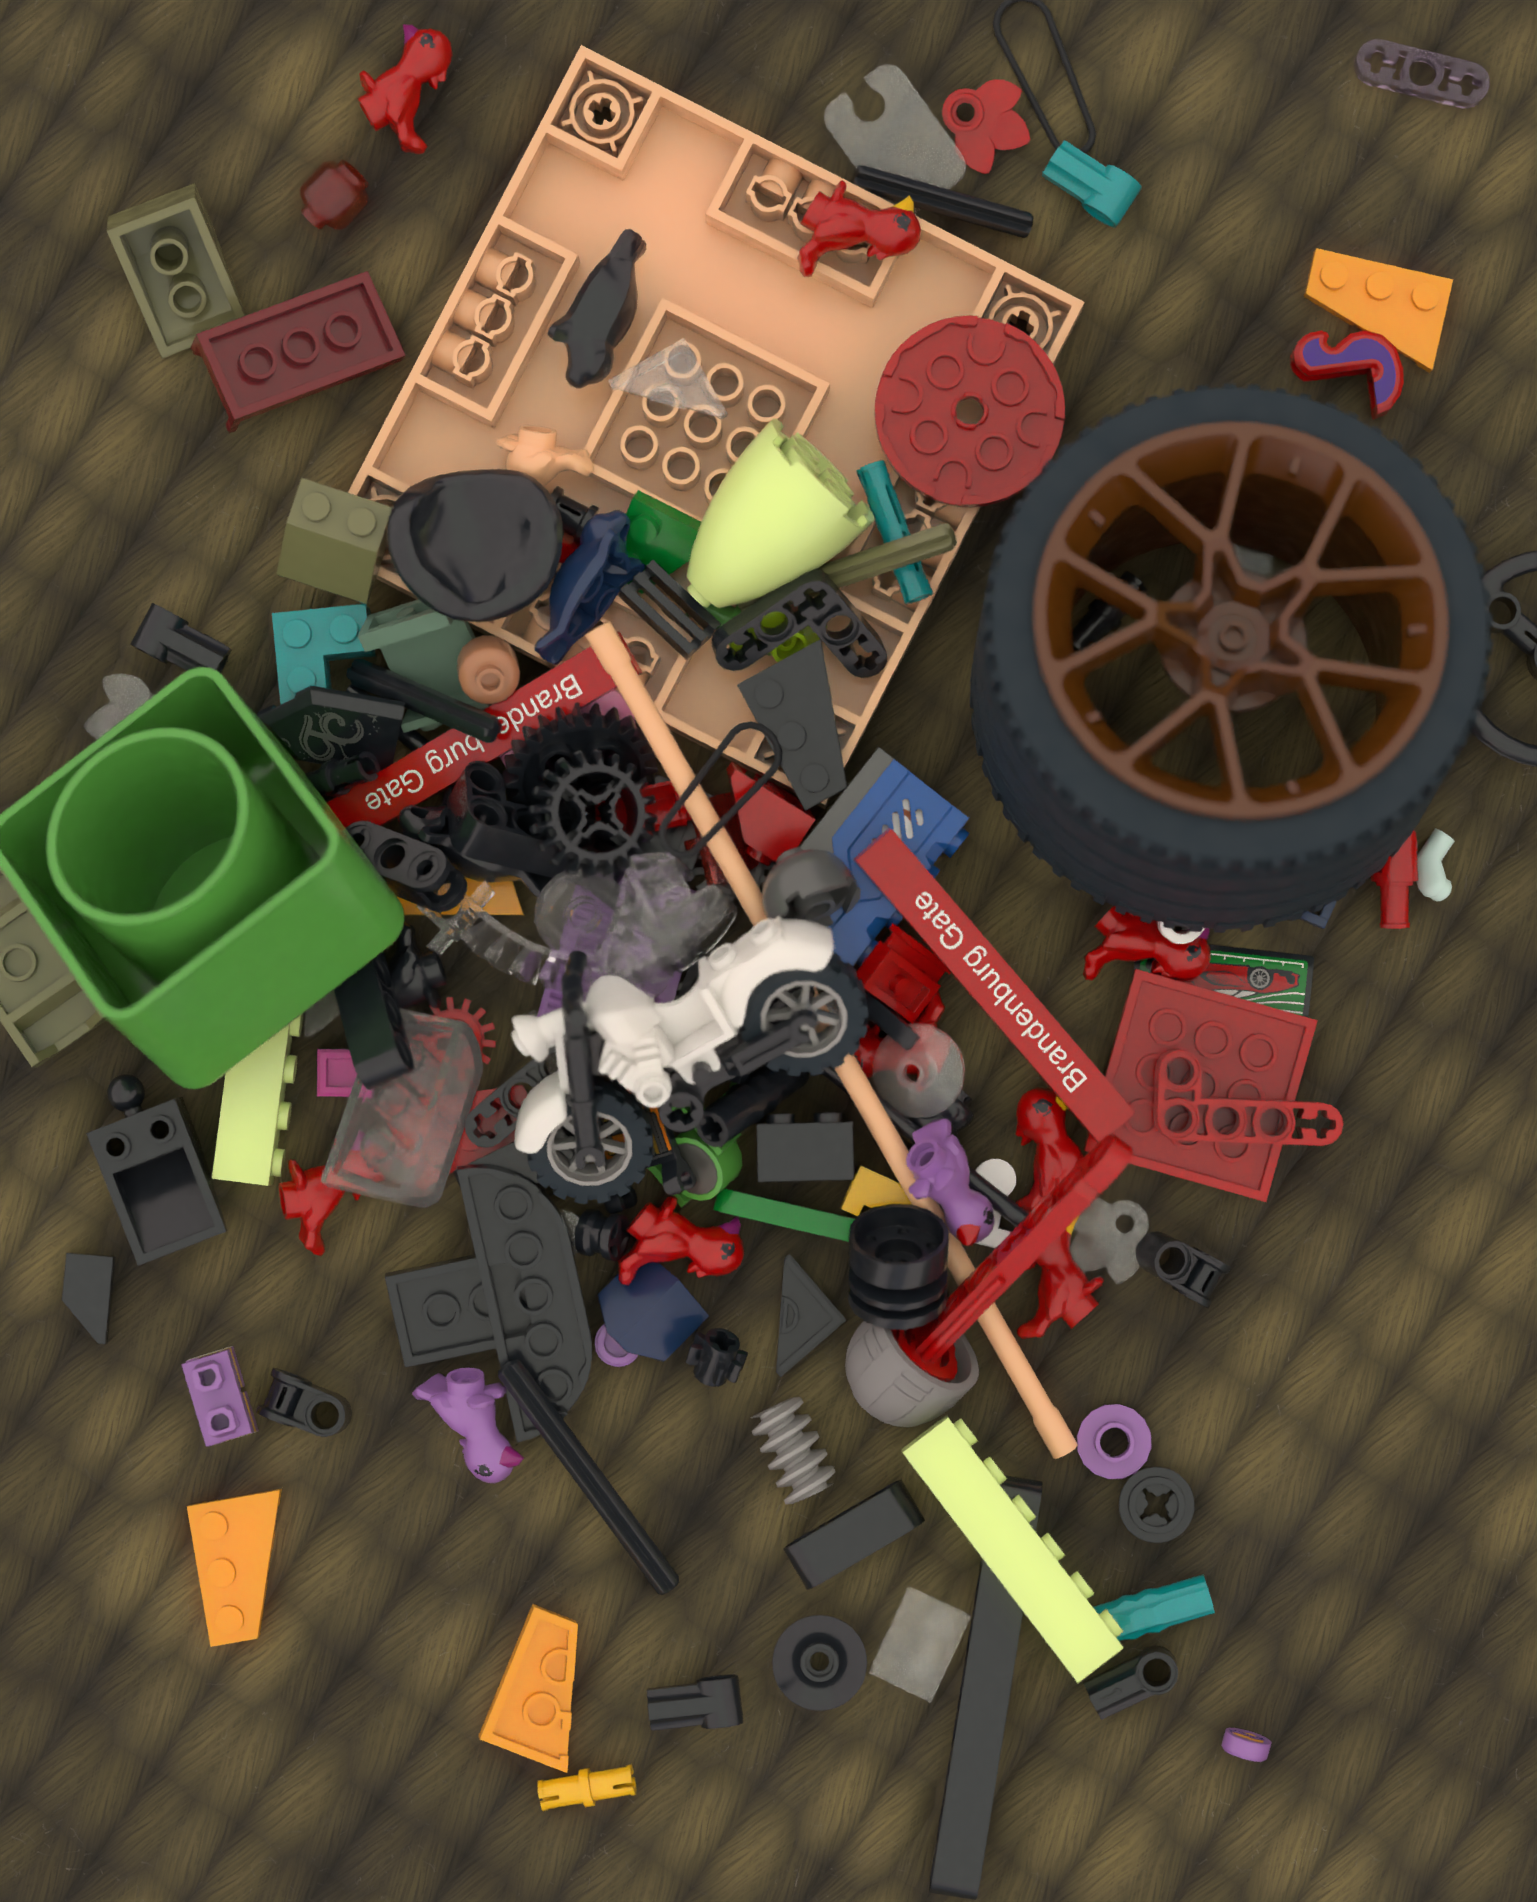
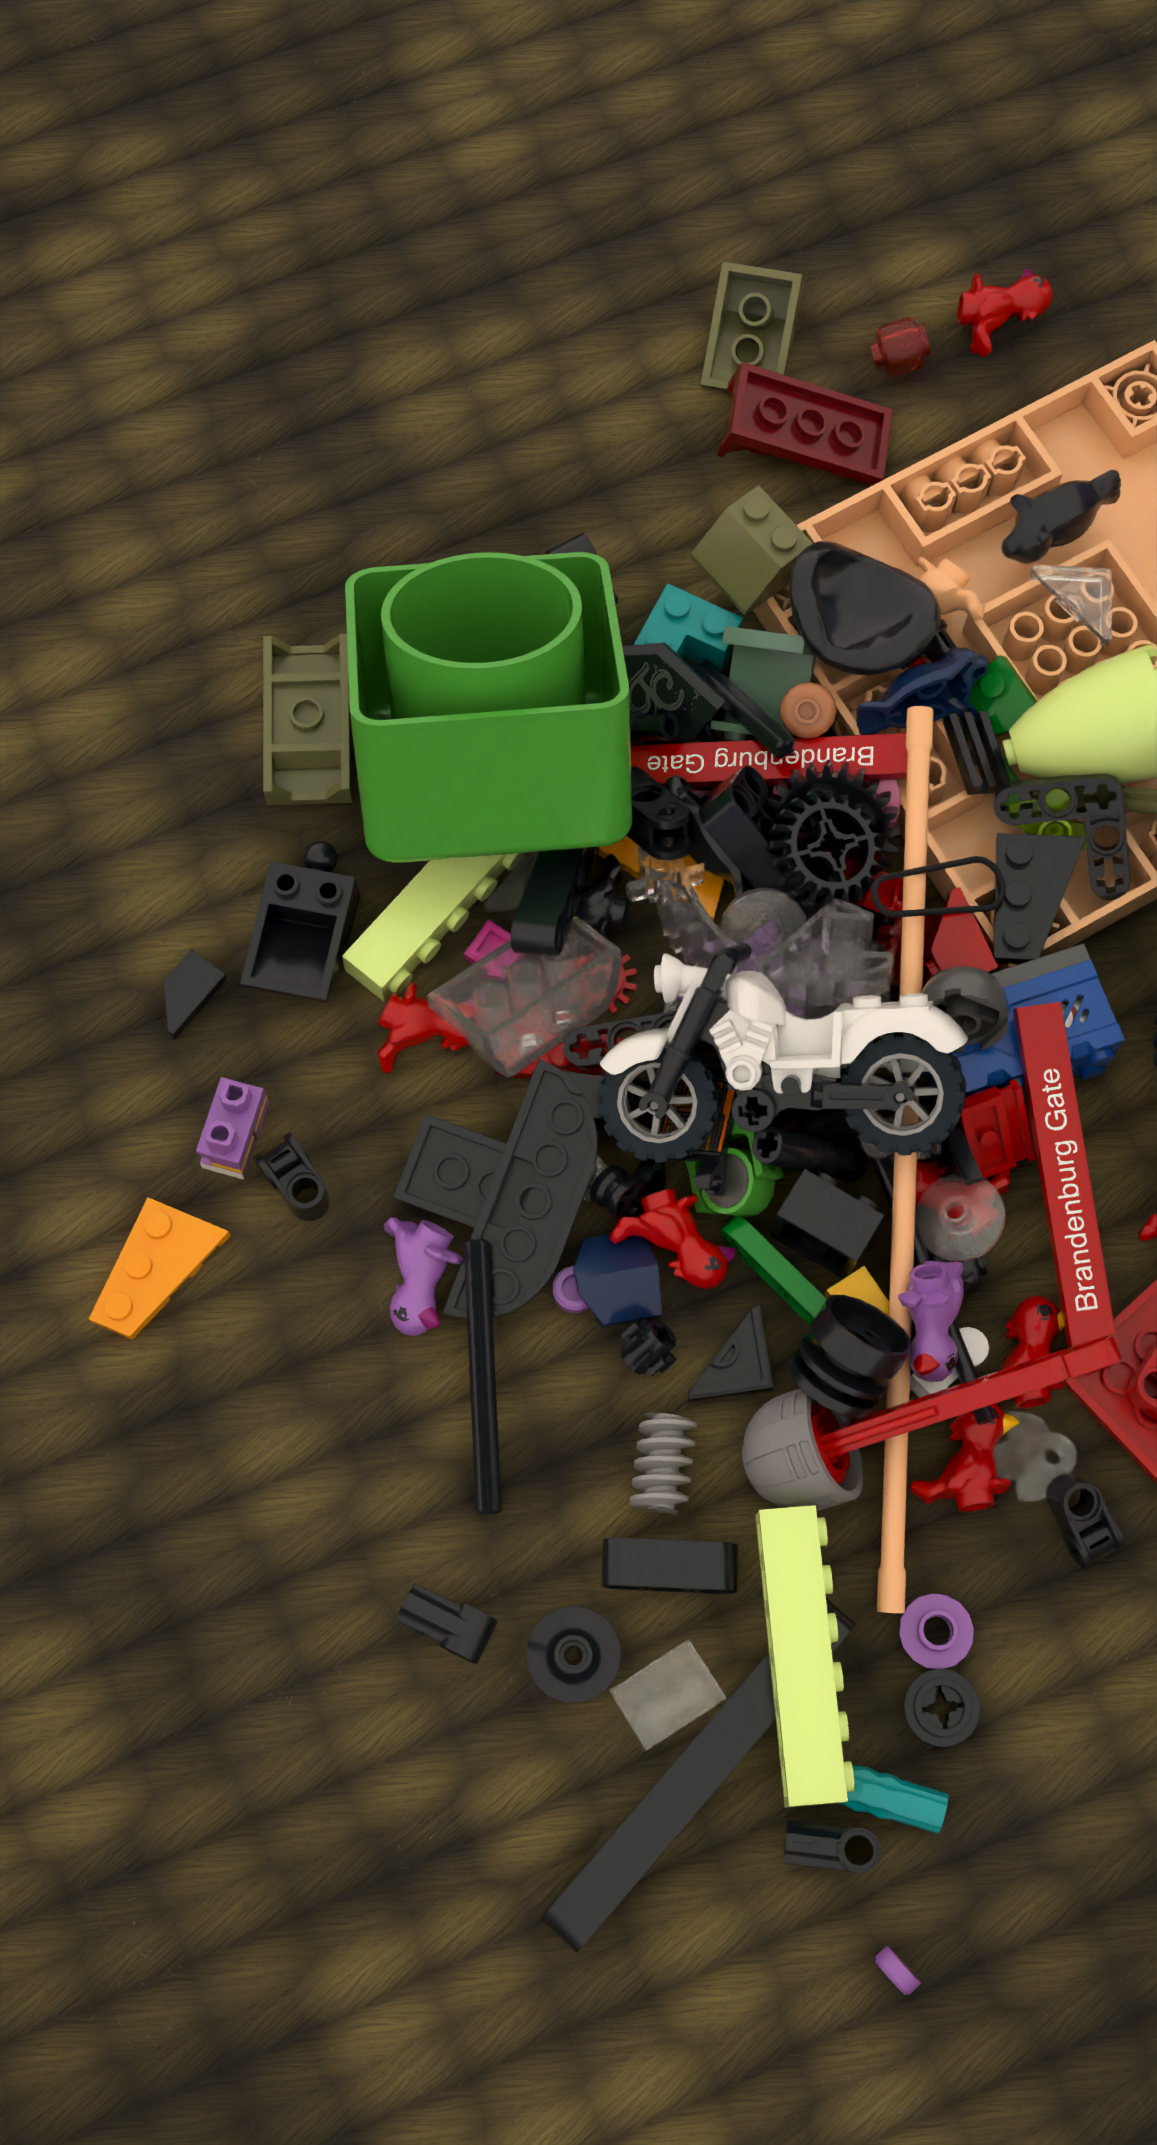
camera: 25 degrees right, 15 degrees down
light orange wing [479,1604,578,1773] -> none
yellow pin [537,1764,637,1811] -> none

